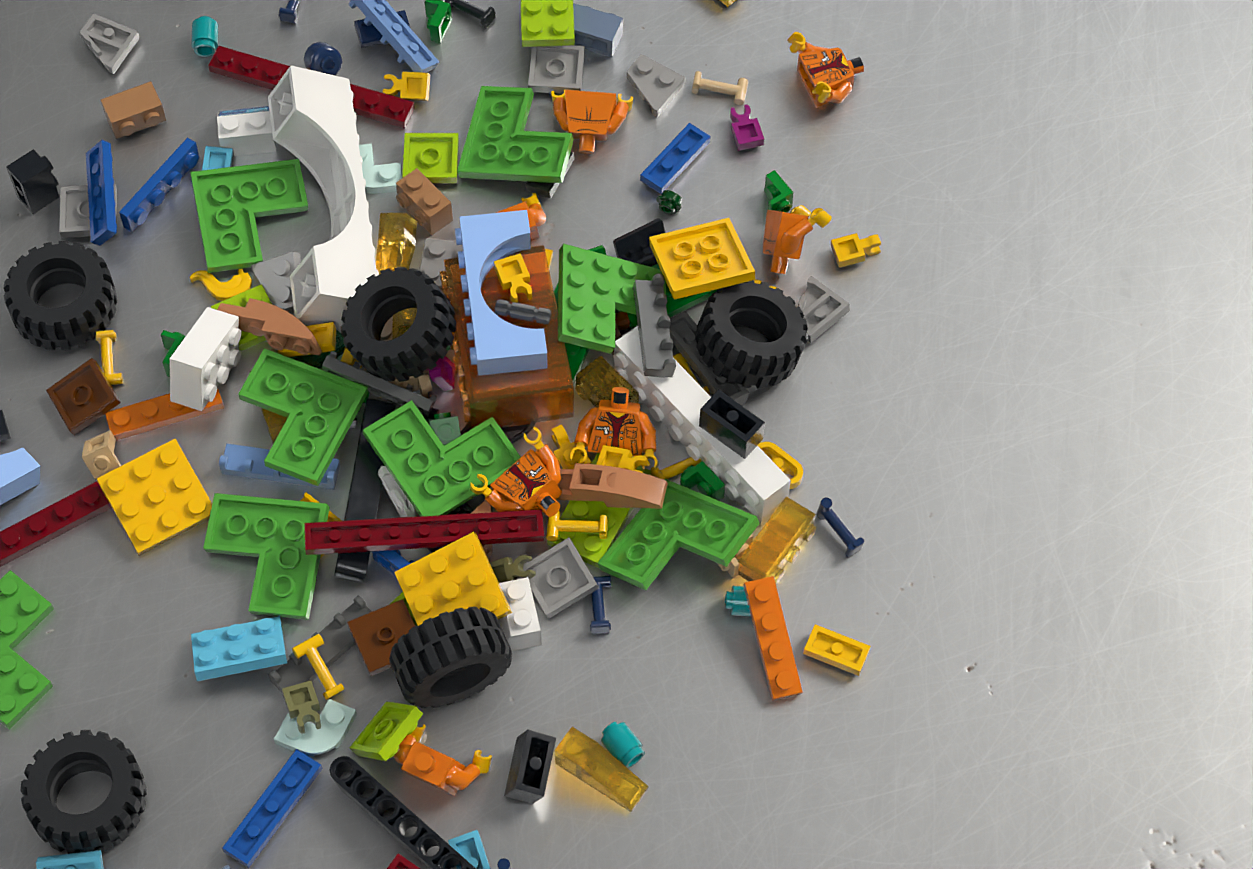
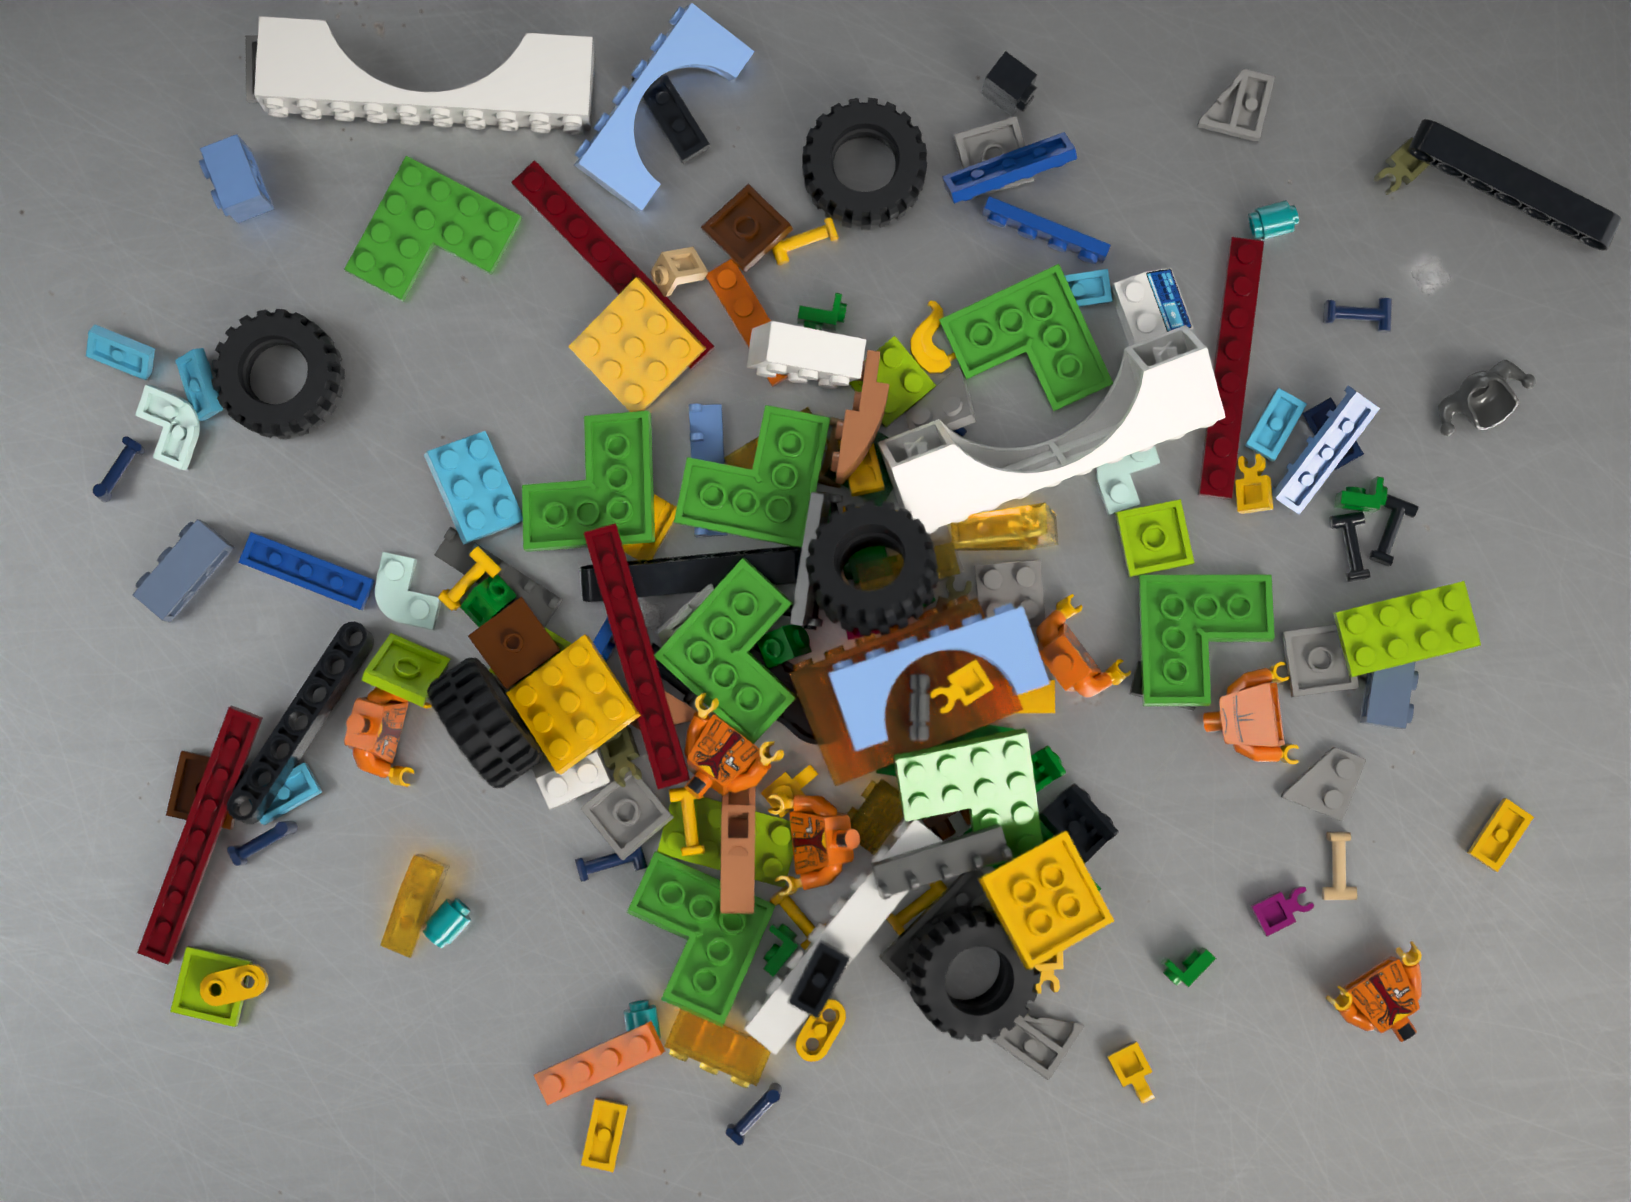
camera: 80 degrees right, 25 degrees up
medium nougat brick [101,81,166,139] -> none
olive plate [282,681,321,734] -> none
dark blue head [304,42,342,76] -> none
medium nougat brick [396,168,453,235] -> none
black brick [504,729,556,804] -> none
yellow plate [596,445,650,473] -> none
blue plate [640,123,711,194] -> none
dark green plate [656,190,682,215] -> none
orange torso [763,205,832,274] -> none
none -> green bracket [460,574,517,627]
none -> medium azure plate [1244,388,1307,462]
none -> black piece [1329,511,1370,582]

